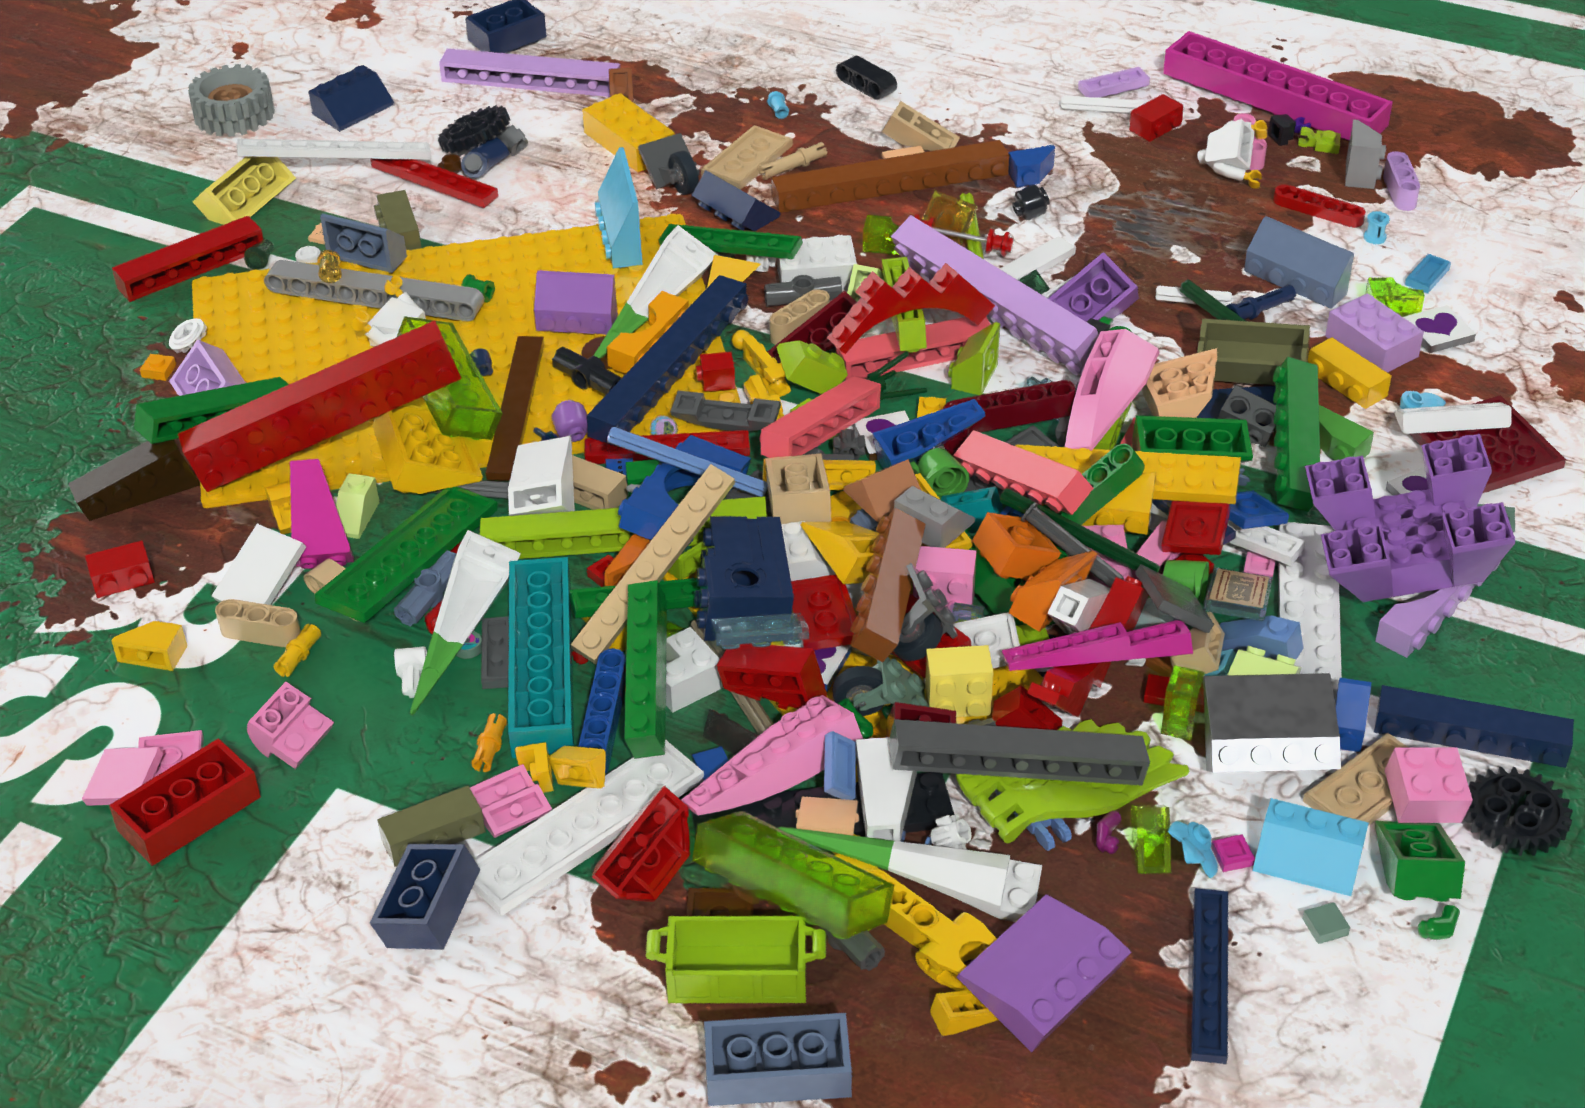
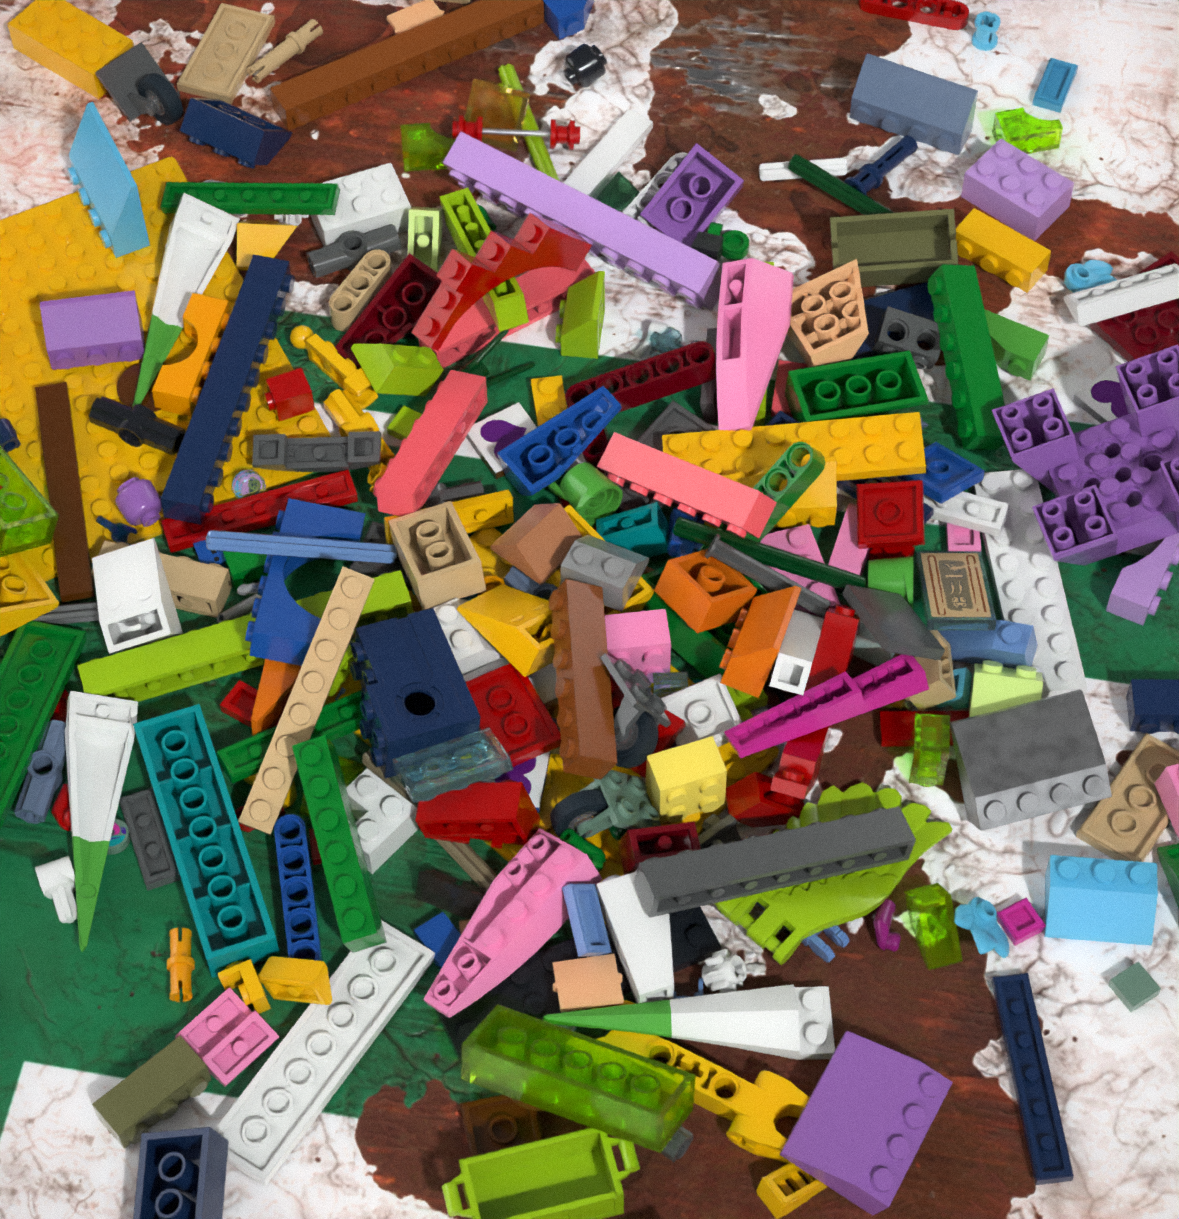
camera: 15 degrees left, 15 degrees up
red wedge [591,785,690,902] -> none
dark grey gear [833,429,866,460] -> none
blue slope [1335,678,1371,752] -> none
tile [1403,305,1476,353] -> none

